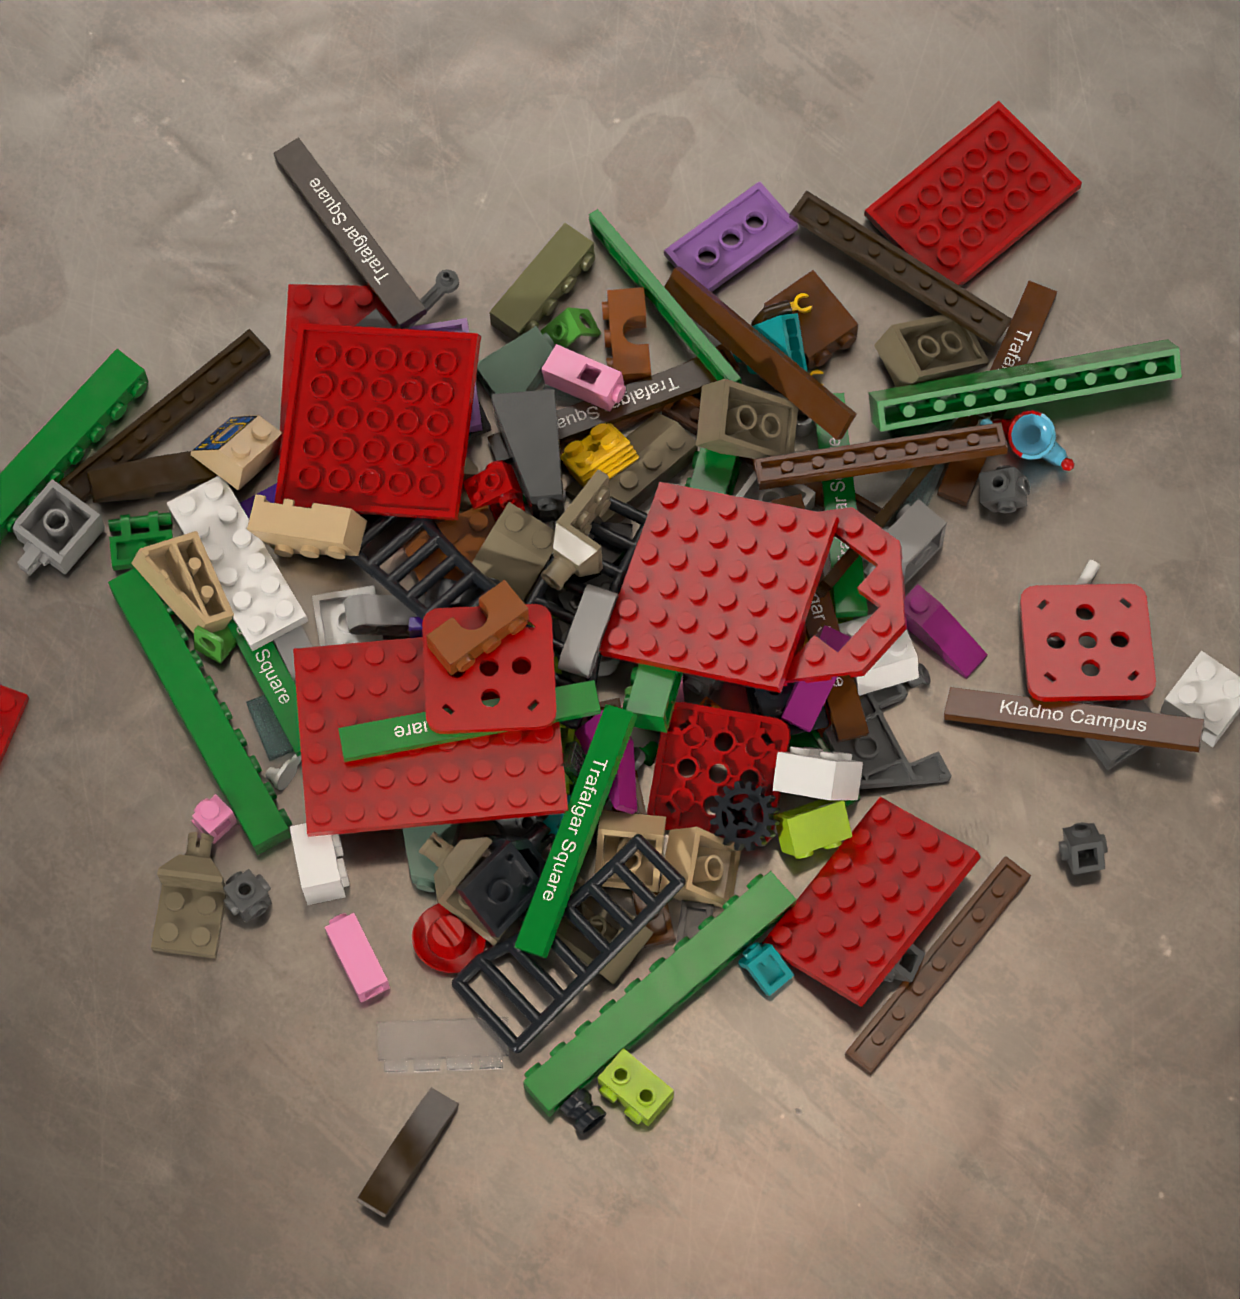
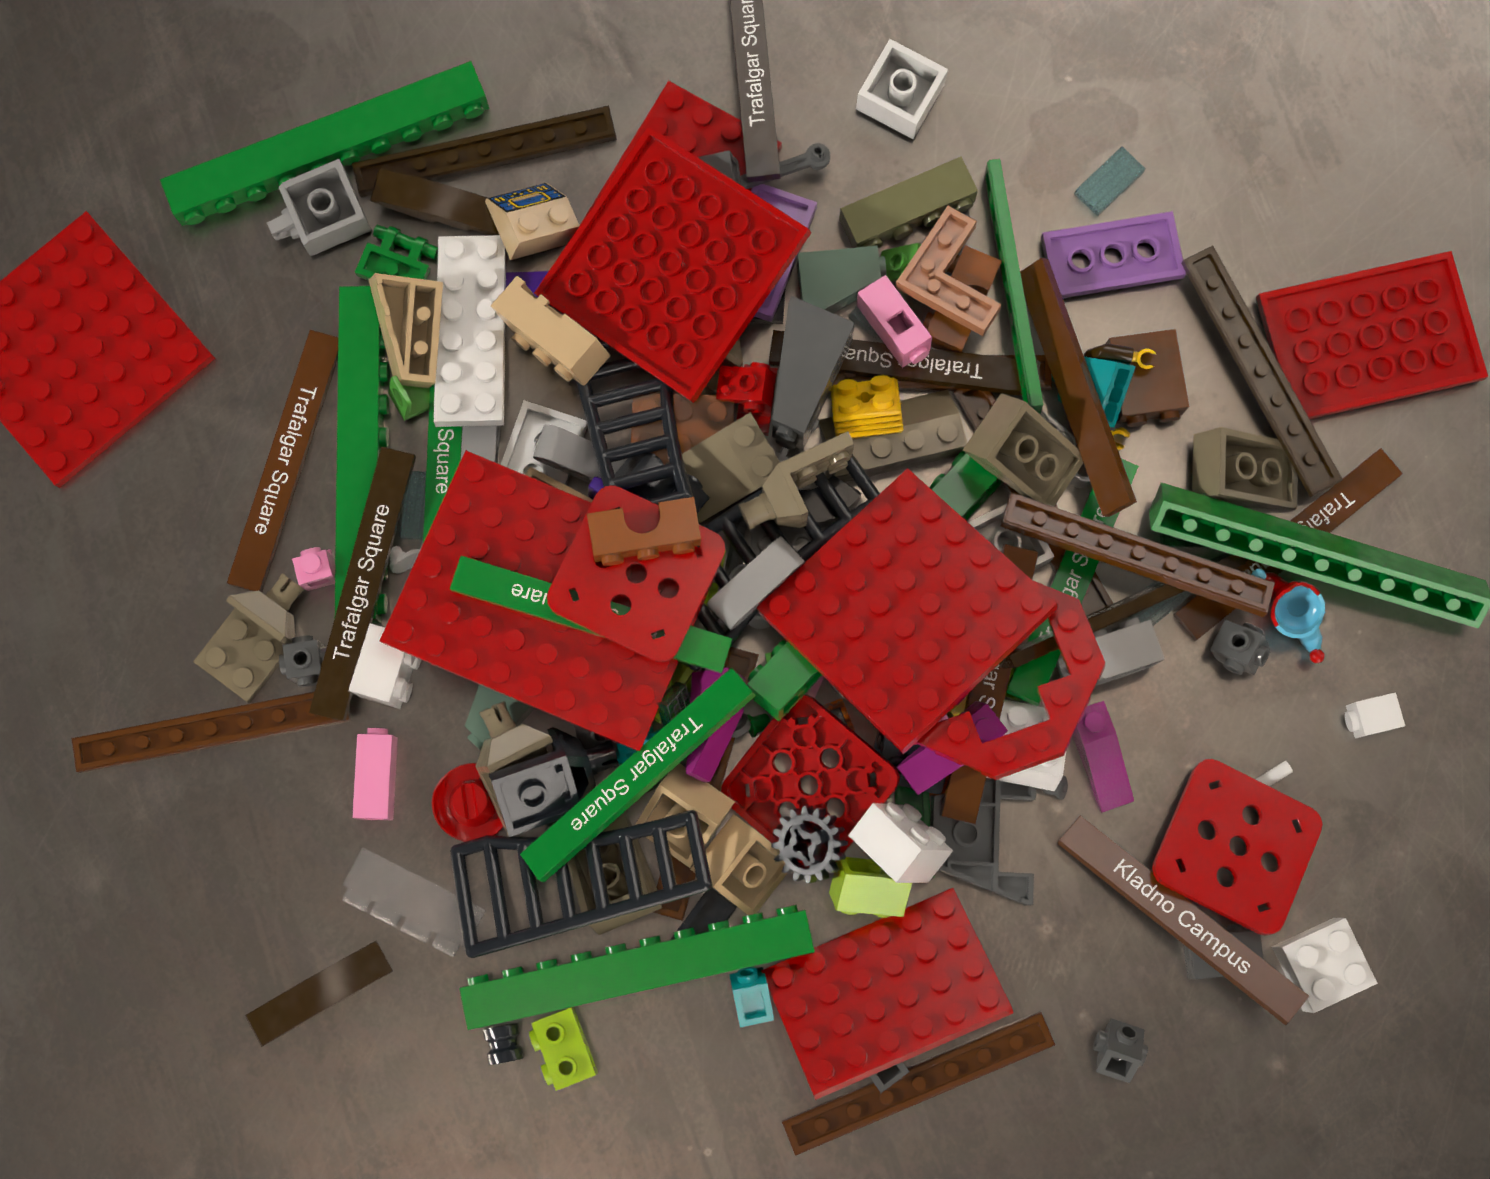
camera: 25 degrees right, 10 degrees up
none -> reddish brown tile [71,691,352,773]
none -> reddish brown tile [227,330,338,592]
none -> dark brown tile [309,447,416,722]
none -> white brick [856,39,948,139]
none -> nougat plate [896,206,1001,336]
none -> clear light blue tile [1074,146,1146,216]
none -> white brick [1345,692,1405,739]

